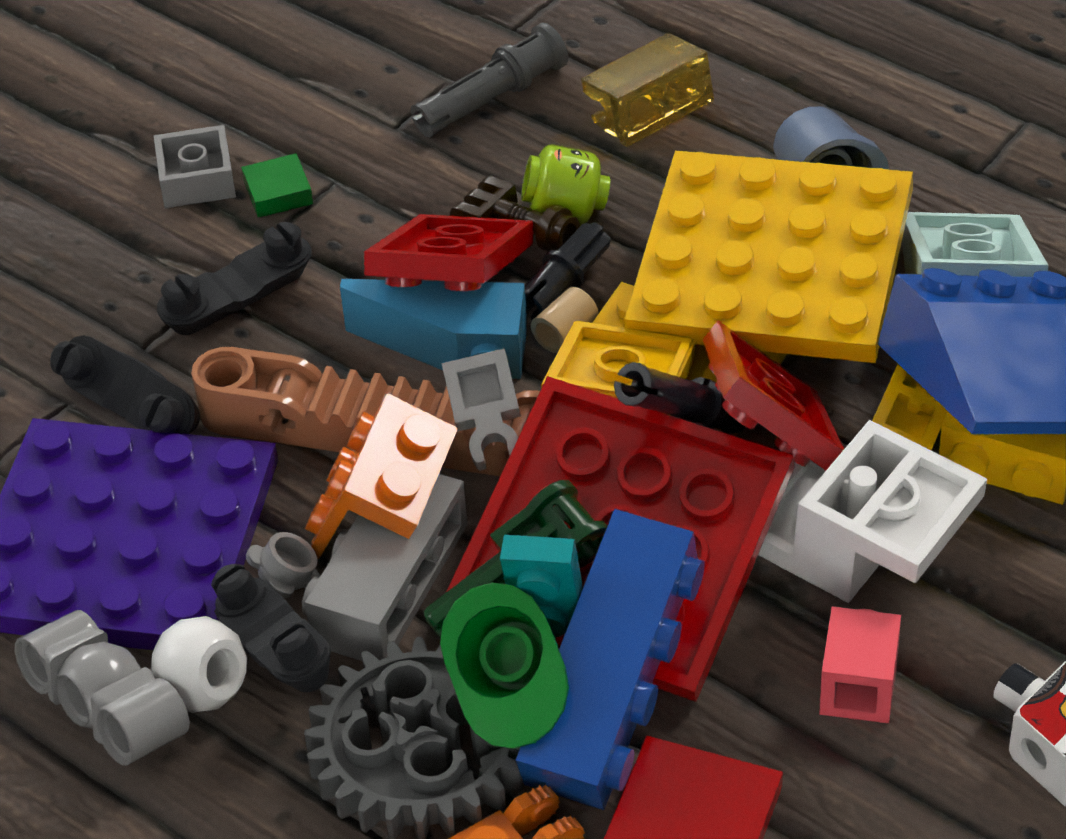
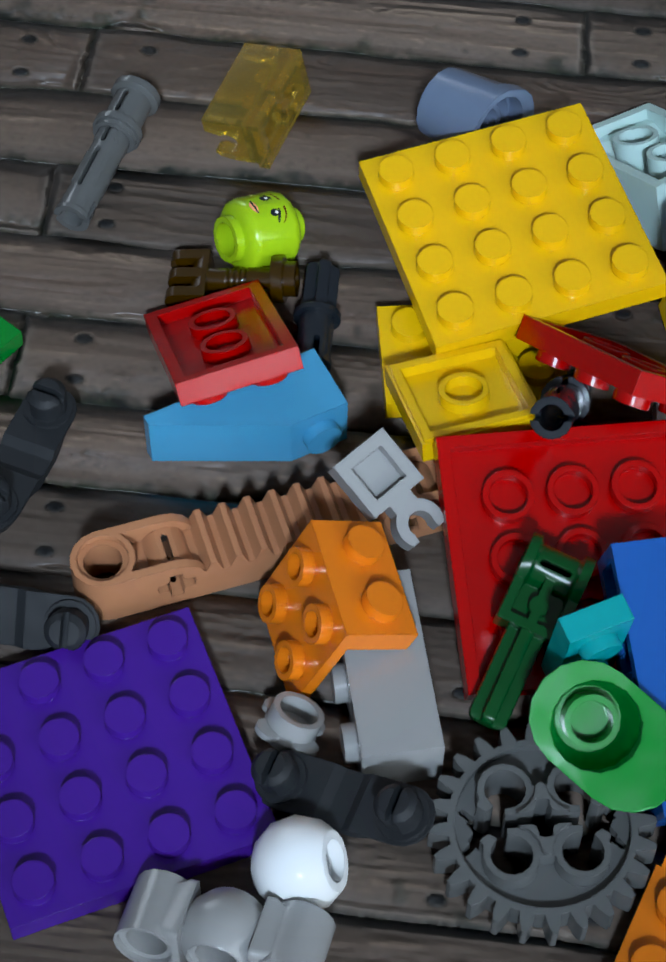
camera: 35 degrees left, 10 degrees up
tan hinge [531,287,599,353] -> none

